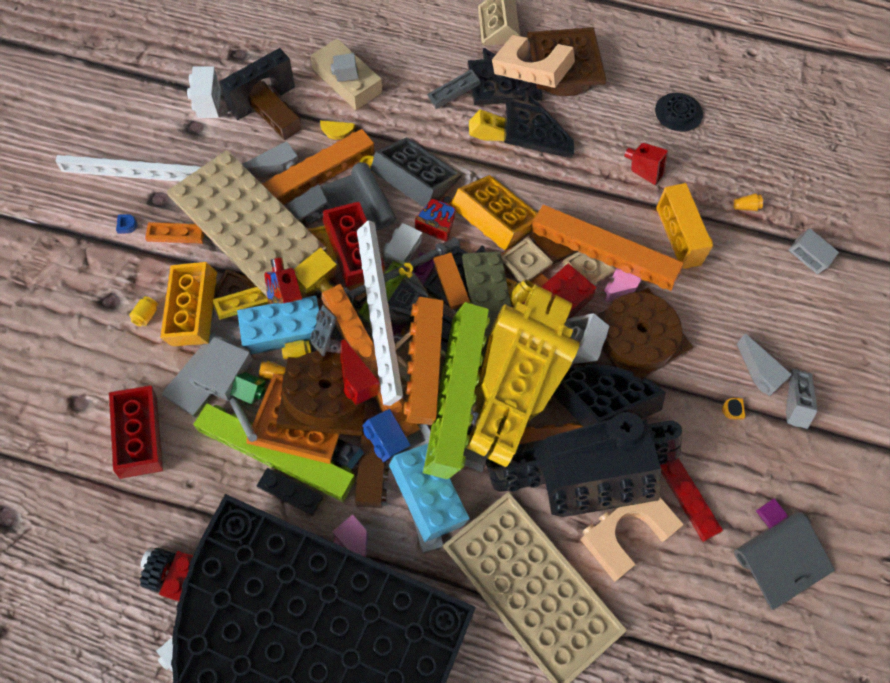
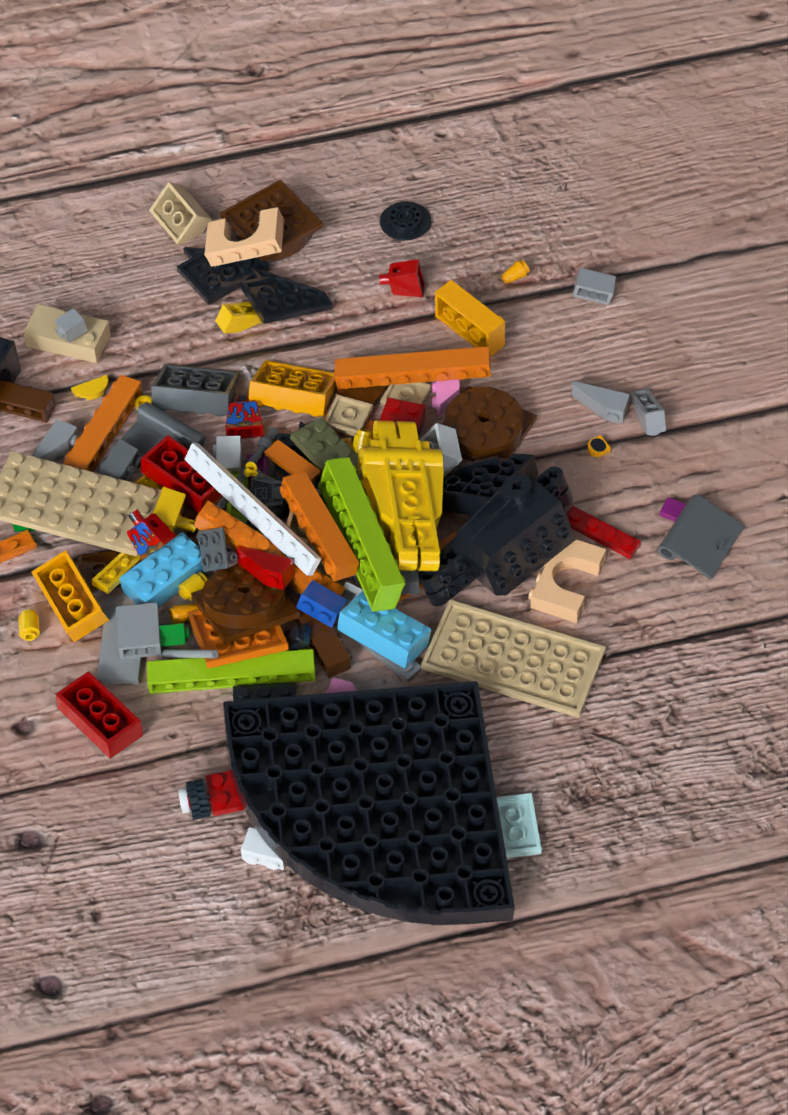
camera: 25 degrees left, 10 degrees down
dark grey tile [427,69,481,109] -> none

